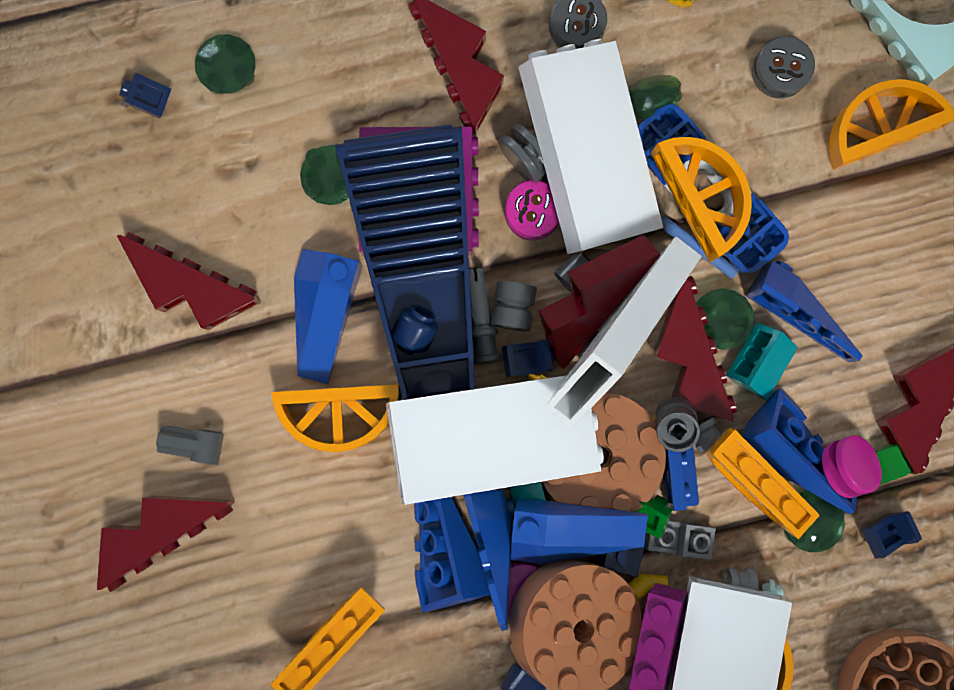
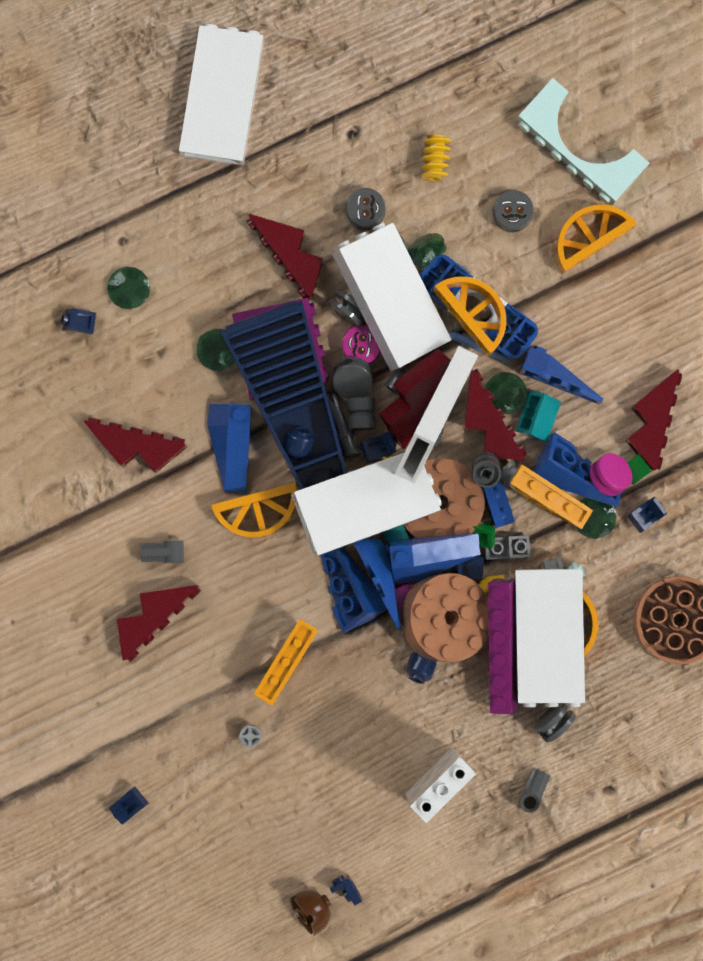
camera: 10 degrees left, 0 degrees up
none -> dark grey head [332,357,373,399]

